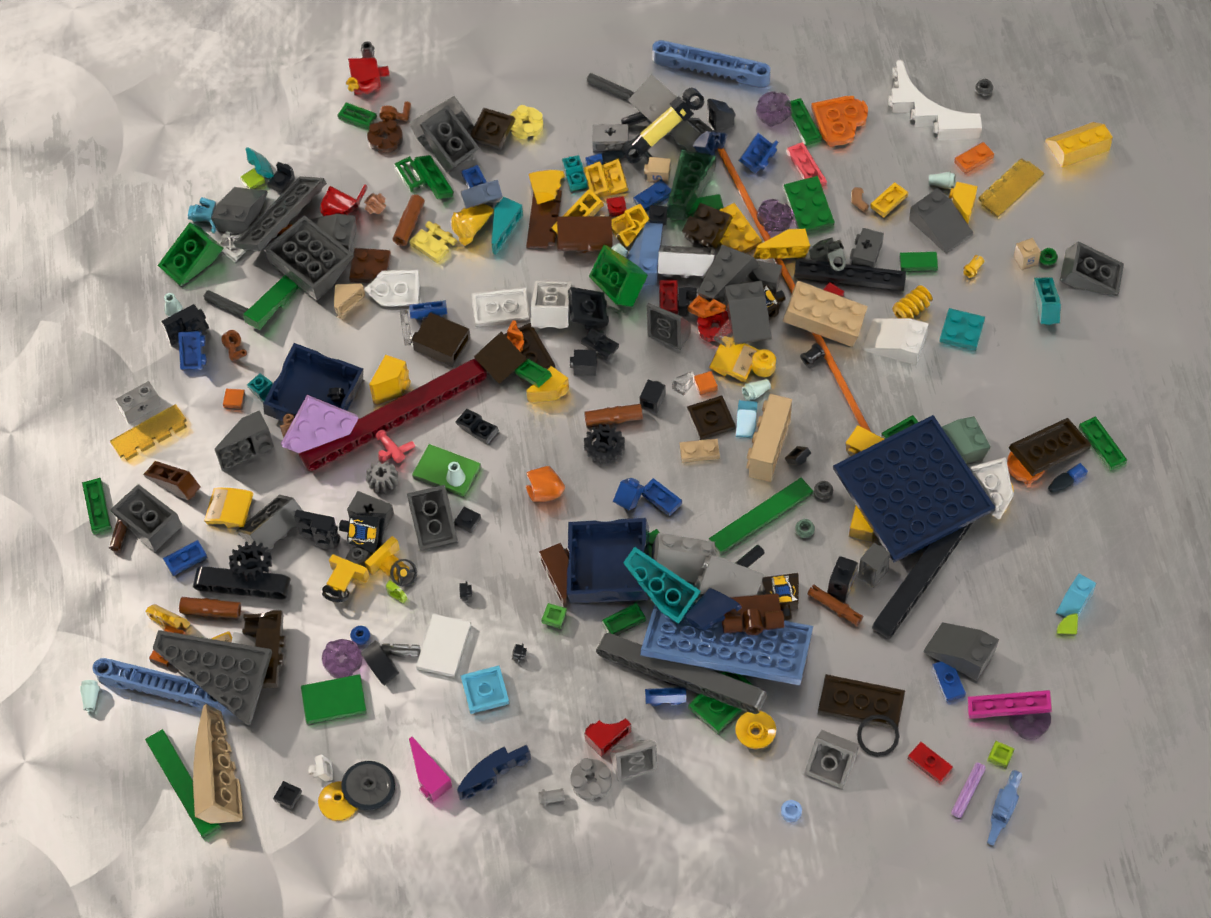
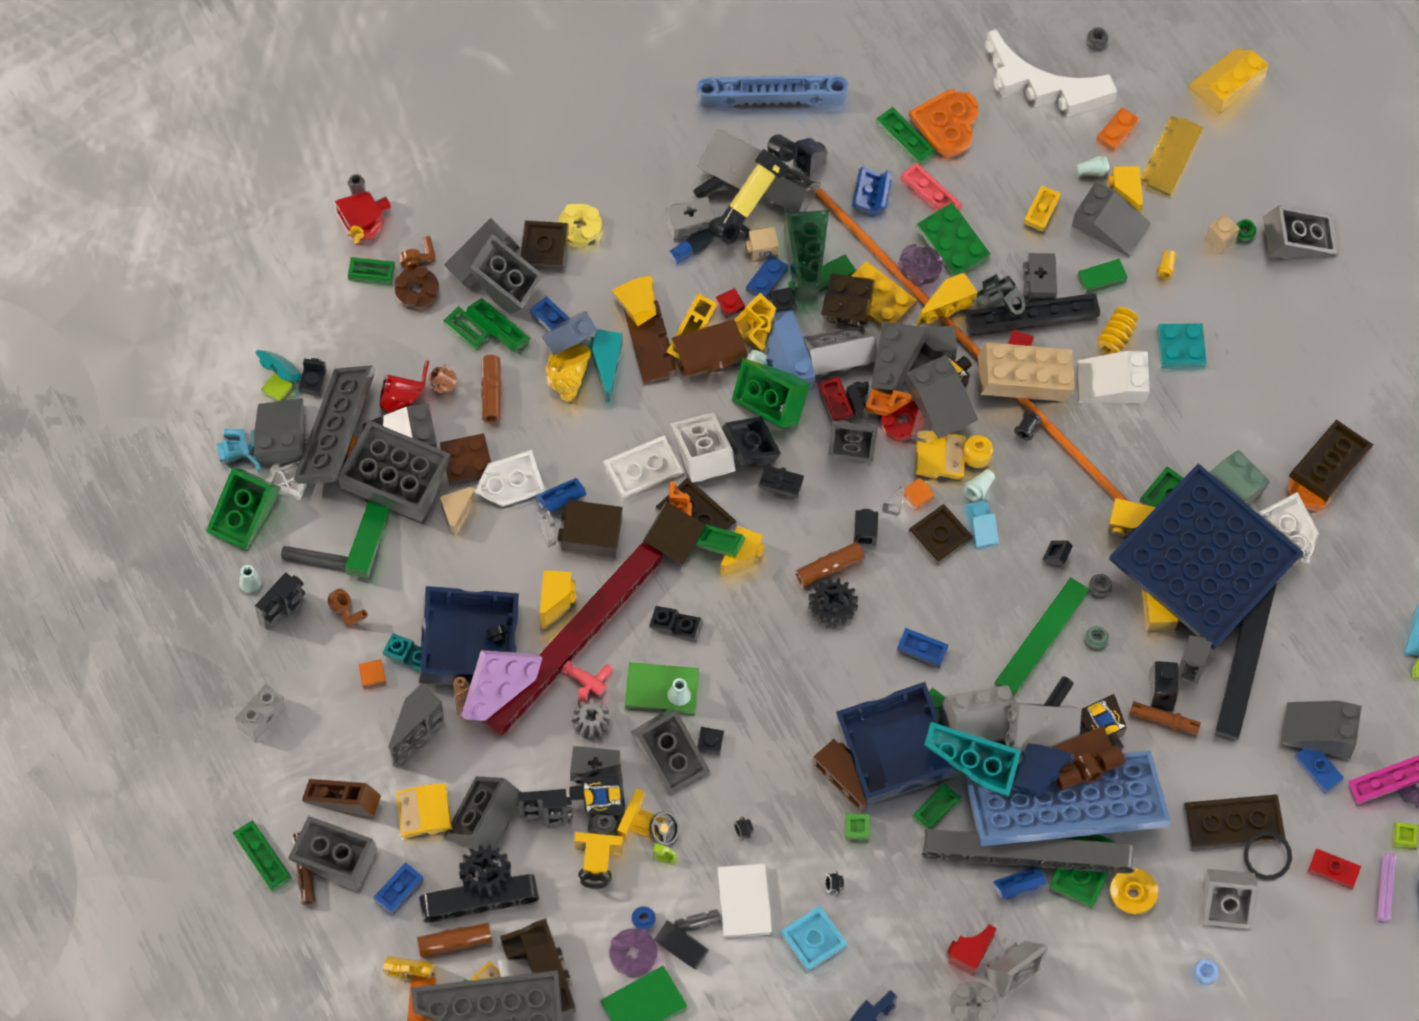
camera: 25 degrees left, 5 degrees up
clear yellow windscreen [110,404,187,461] -> none
blue bracket [178,331,207,370] -> none
light yellow plate [410,221,457,263] -> none
orange piece [525,466,565,502] -> none
teal slope [562,155,588,192] -> none
black brick [570,349,597,376] -> none
yellow slope [584,159,629,198] -> none
dark grey axle [587,73,634,100] -> none
blue brick [613,478,644,510] -> none
tan plate [679,439,720,463] -> none
dark blue slope [693,131,728,164] -> none
tan brick [746,394,792,482] -> none
clear purple plate [756,91,792,127] -> none
medium nougat arm [851,187,869,212] -> none
teal slope [1034,277,1061,325] -> none
piece [1048,463,1088,493] -> none
green tile [1079,416,1127,471] -> none

